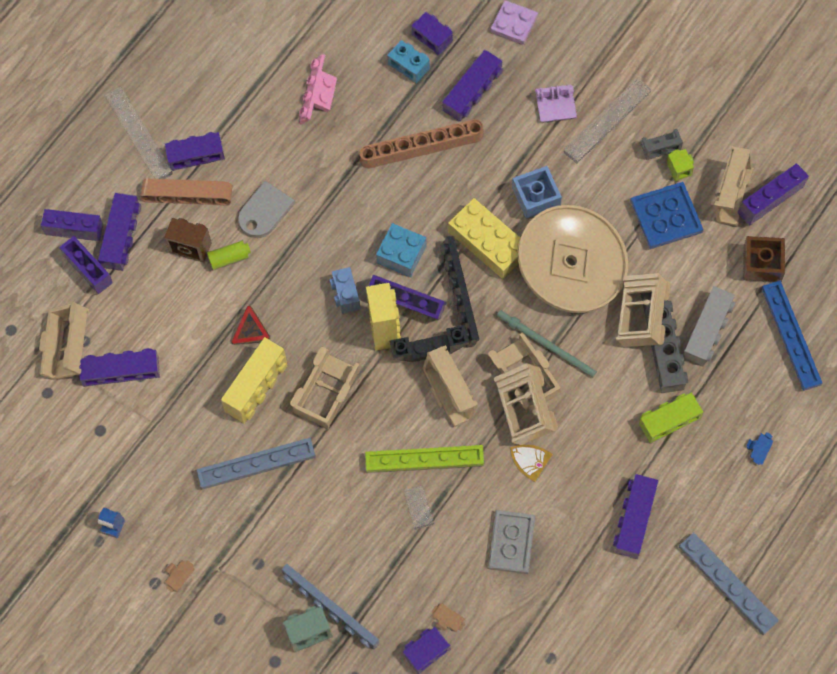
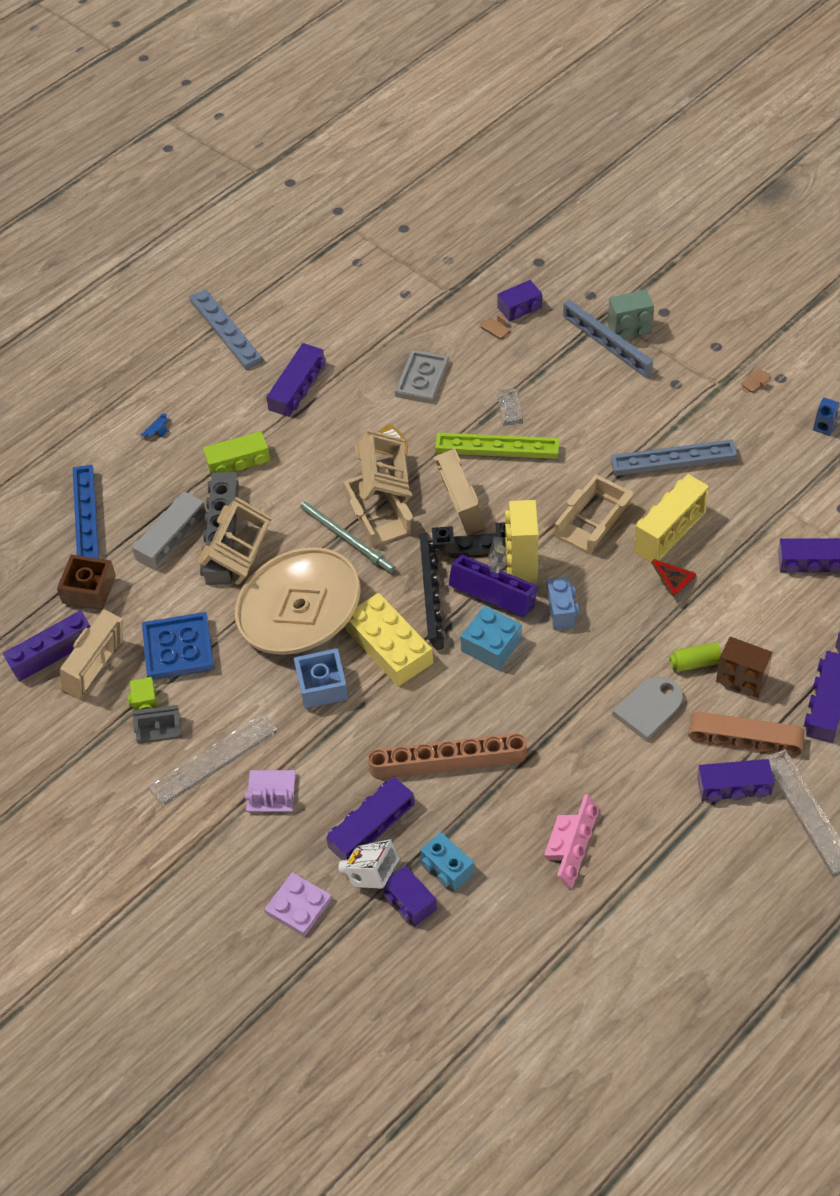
camera: 170 degrees left, 15 degrees down
none -> white torso [339,840,400,888]
none -> clear plate [488,536,507,573]

